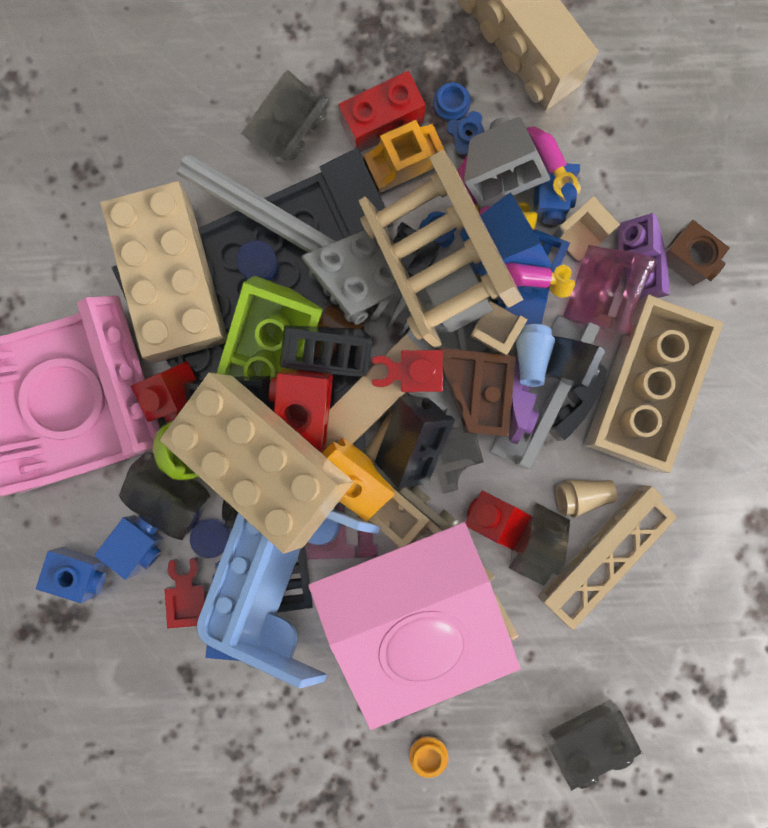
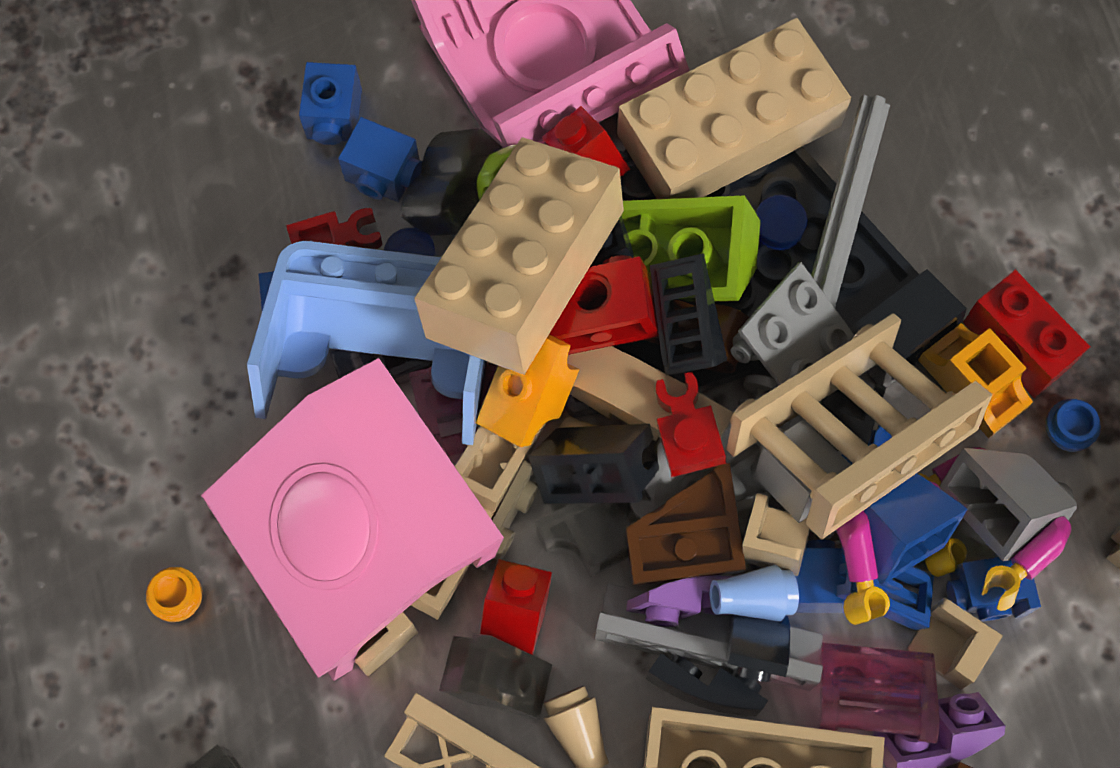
camera: 80 degrees right, 15 degrees down
clear smoke bracket [240,70,329,163] -> none
blue plate [447,111,485,155] -> none

